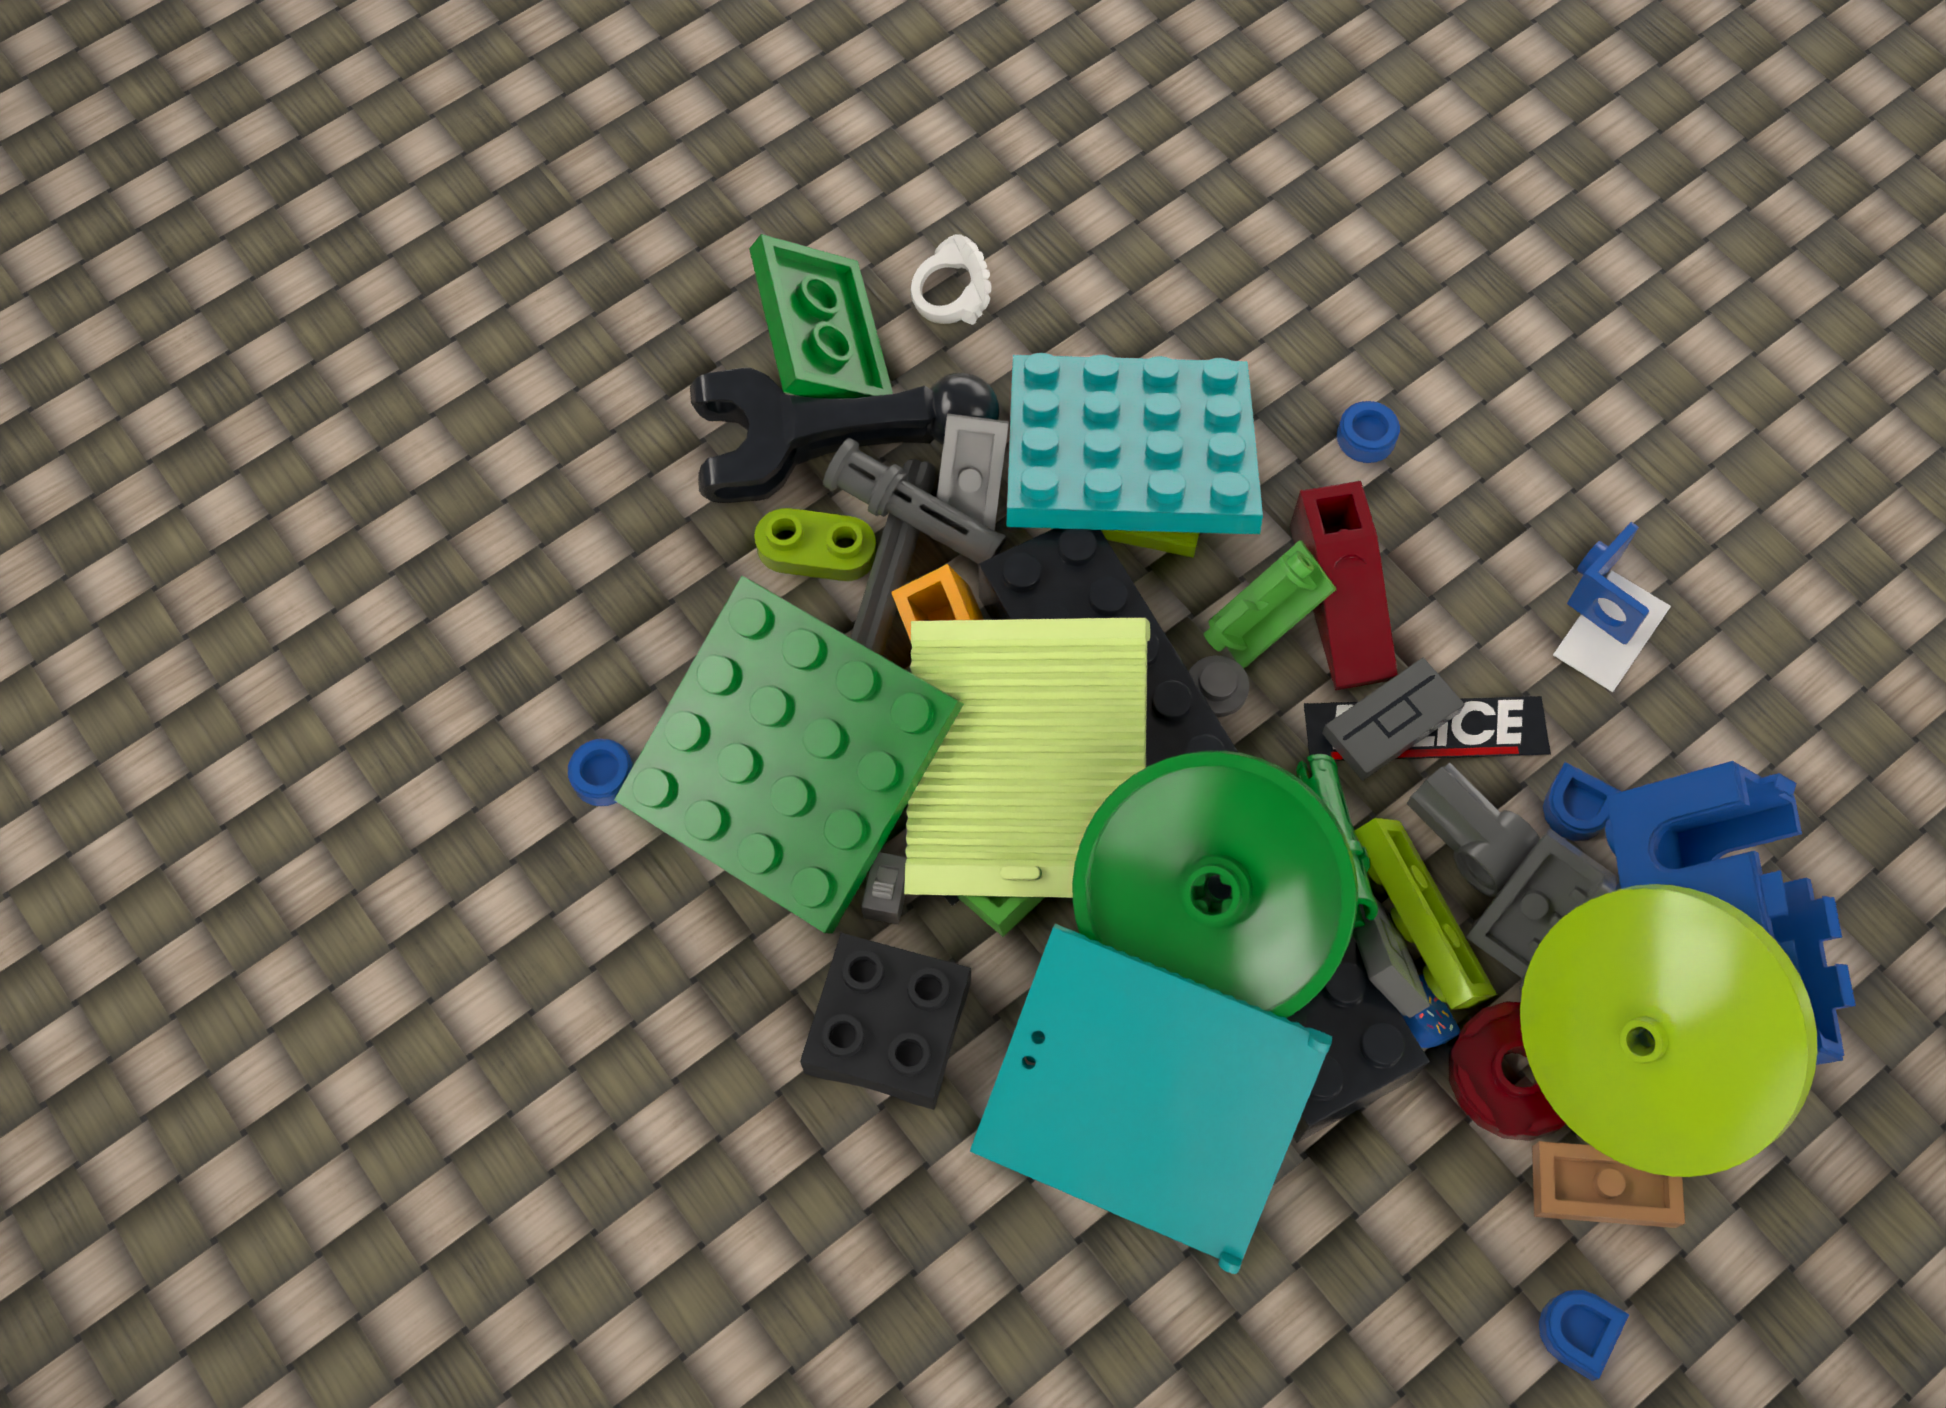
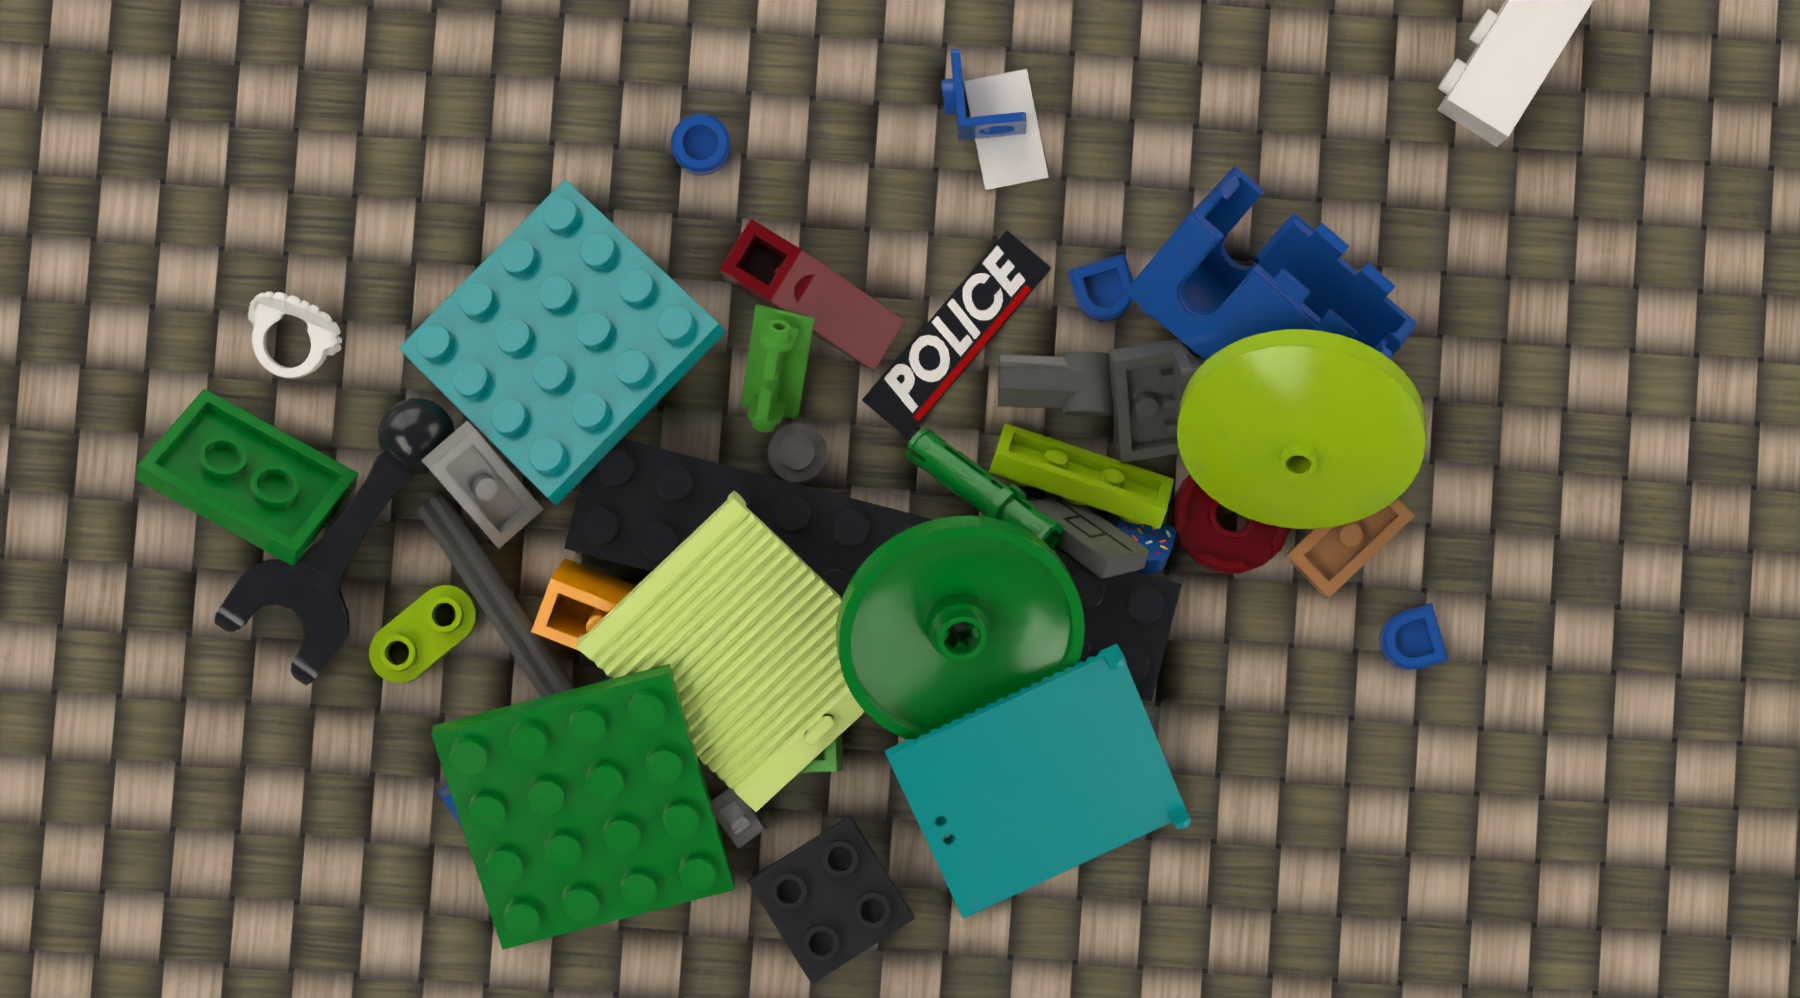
camera: 50 degrees left, 20 degrees up
blue tile [568,739,634,806] -> none
dark grey pin [823,438,1007,564] -> none
dark grey tile [1322,657,1465,781] -> none

